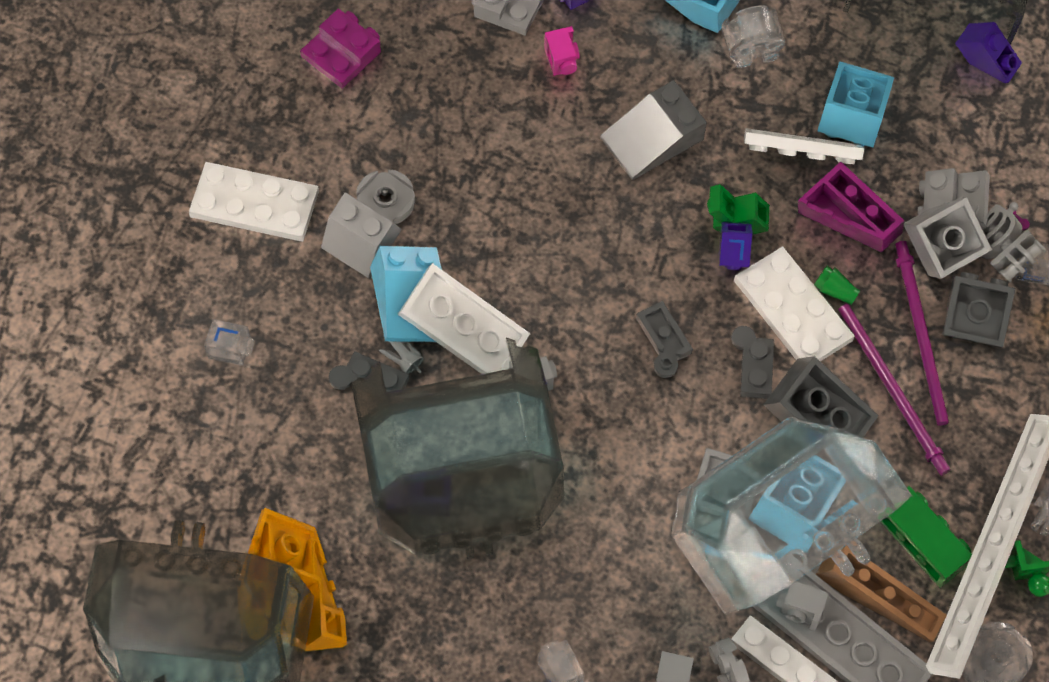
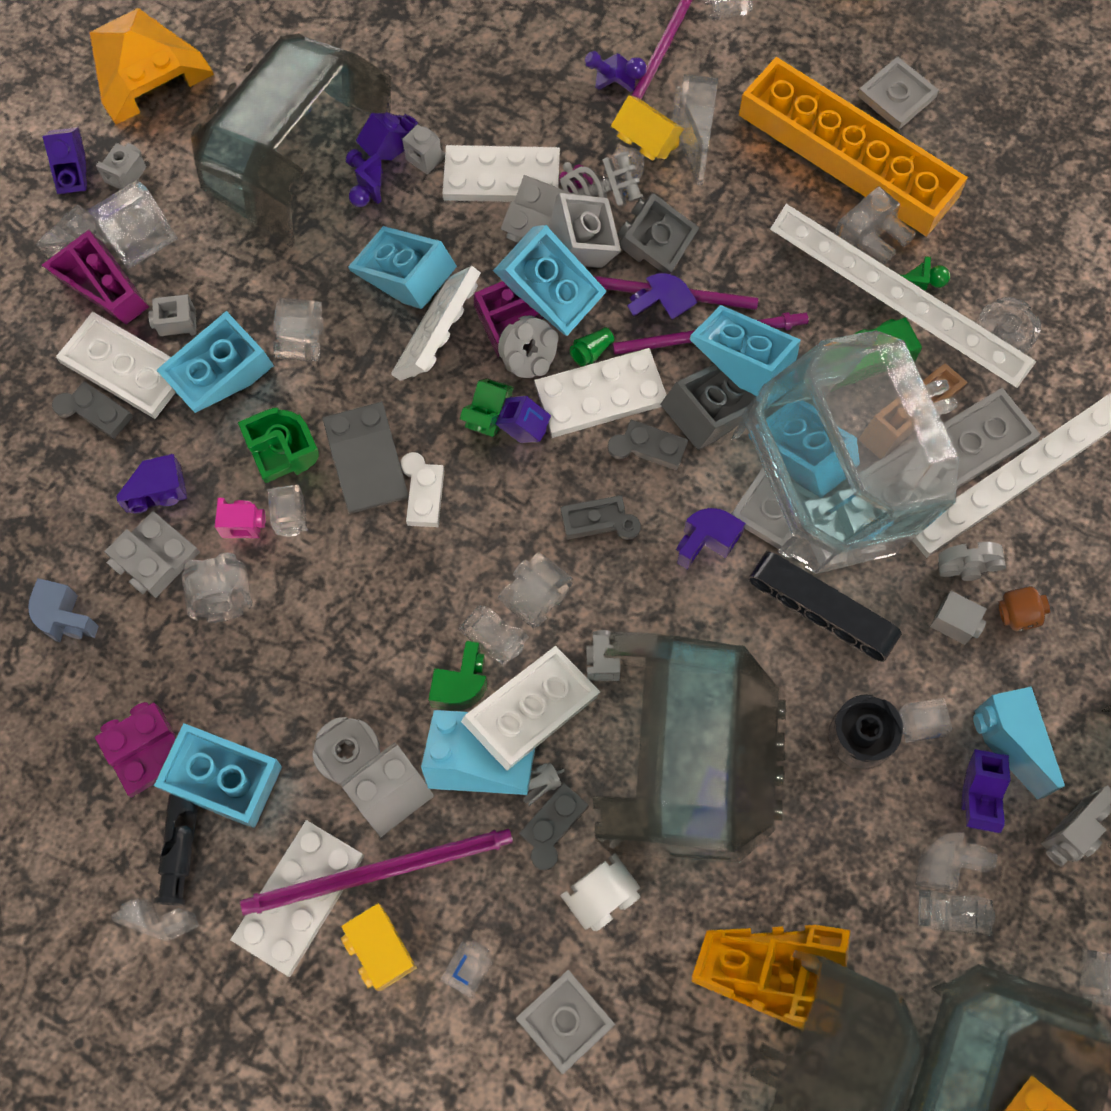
camera: 70 degrees left, 5 degrees up
none -> clear slope [111,898,199,941]
none -> medium azure slope [154,723,282,829]
none -> black piece [154,794,198,906]
none -> clear brick [182,553,253,623]
none -> green brick [237,407,319,484]
none -> magenta piece [240,828,513,916]
none -> clear brick [267,485,308,537]
none -> yellow brick [341,903,417,991]
none -> dark purple piece [345,149,383,207]
none -> white hinge [400,452,444,527]
none -> light grey brick [402,124,445,175]
none -> green brick [428,641,488,711]
none -> white plate [443,145,560,202]
none -> clear brick [458,605,529,666]
none -> medium azure slope [493,225,607,336]
none -> light grey plate [498,316,559,378]
none -> clear brick [498,552,574,629]
none -> light grey plate [515,970,615,1075]
none -> white brick [560,853,641,932]
none -> dark purple brick [627,273,698,321]
none -> dark purple brick [676,508,746,570]
none -> medium azure slope [690,305,801,400]
none -> black beam [748,551,902,662]
none -> black brick [829,694,903,769]

